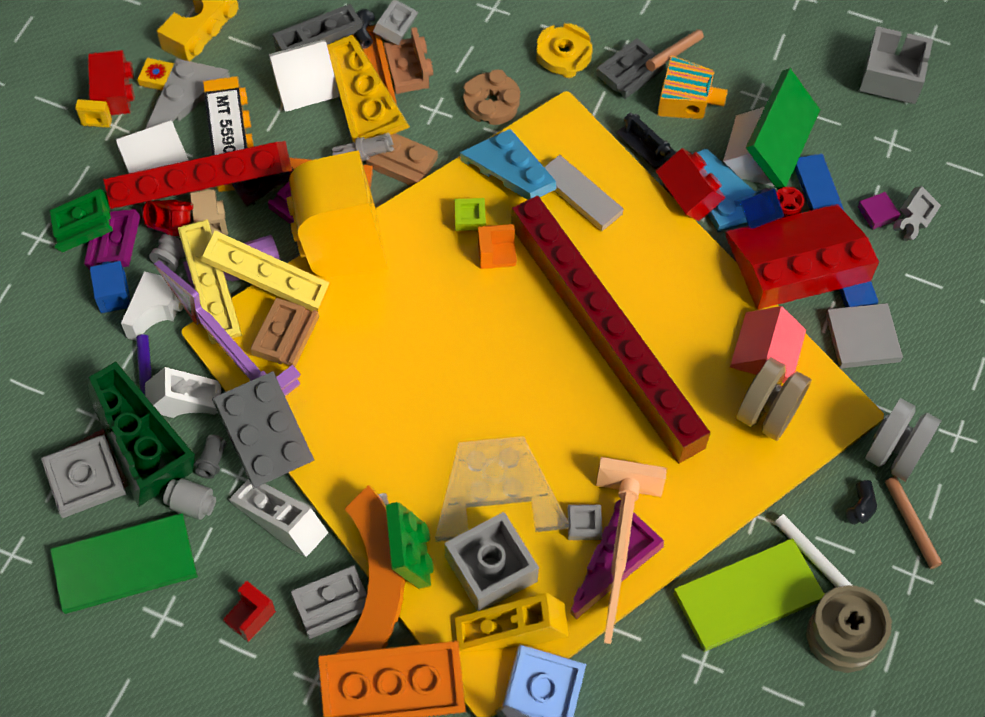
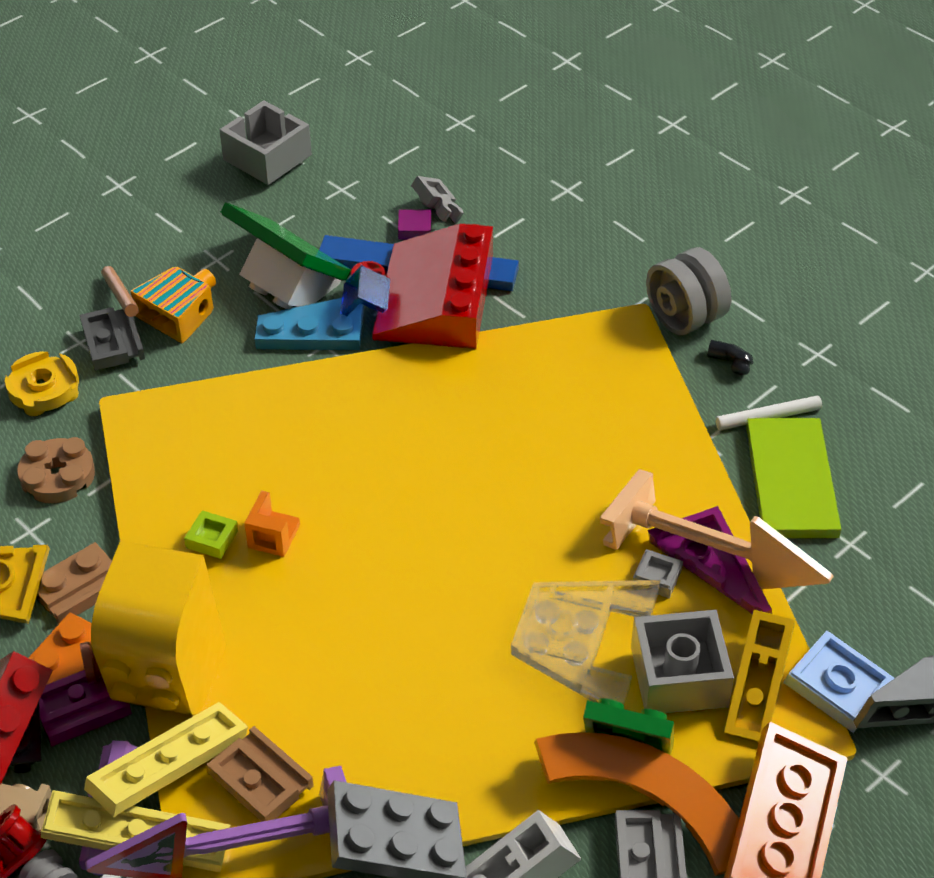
camera: 65 degrees left, 15 degrees down
light grey pin [332,133,394,161] -> none
dark azure wing [460,129,556,200] -> none
dark red brick [511,195,711,464] -> none
light grey tile [544,155,624,231] -> none
black hinge [616,112,677,170] -> none
red brick [656,148,725,221] -> none
coral slope [730,306,806,383] -> none
dark tan wheel [736,357,812,441] -> none
dark tan wheel [806,585,892,673] -> none
light grey tile [826,303,903,369] -> none
nougat bar [885,476,942,569] -> none

